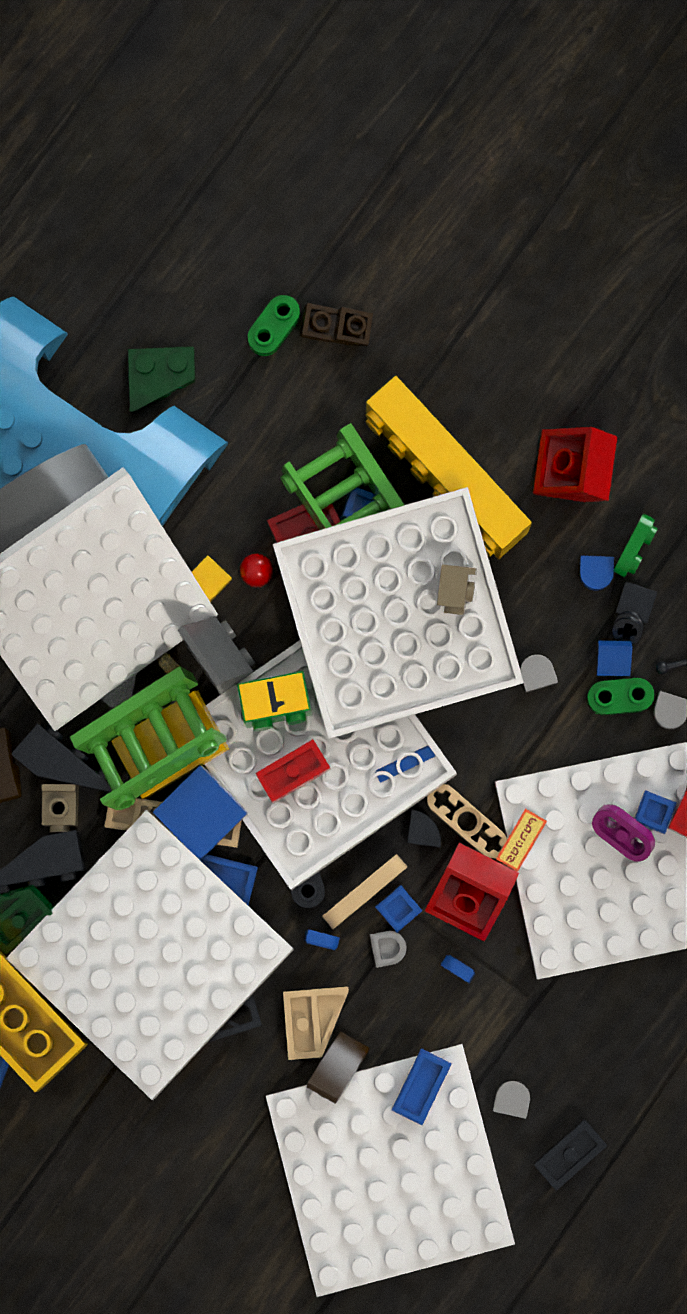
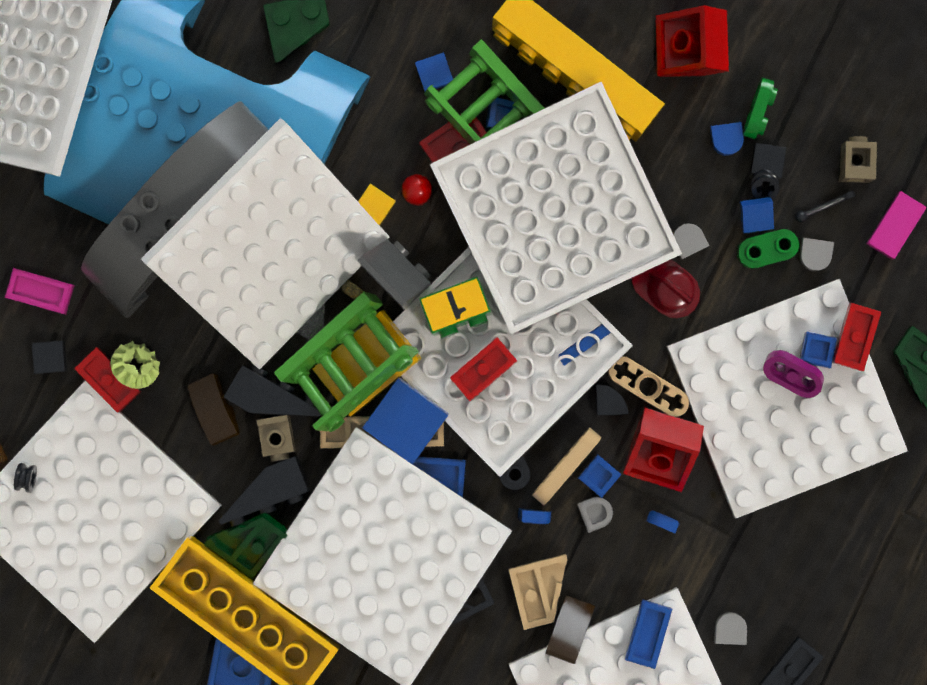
camera: 10 degrees left, 5 degrees up
dark tan brick [437,564,477,615] -> none
clear yellow sticker [496,808,547,872] -> none
none -> blue tile [415,52,453,92]
none -> dark red piece [632,259,700,318]

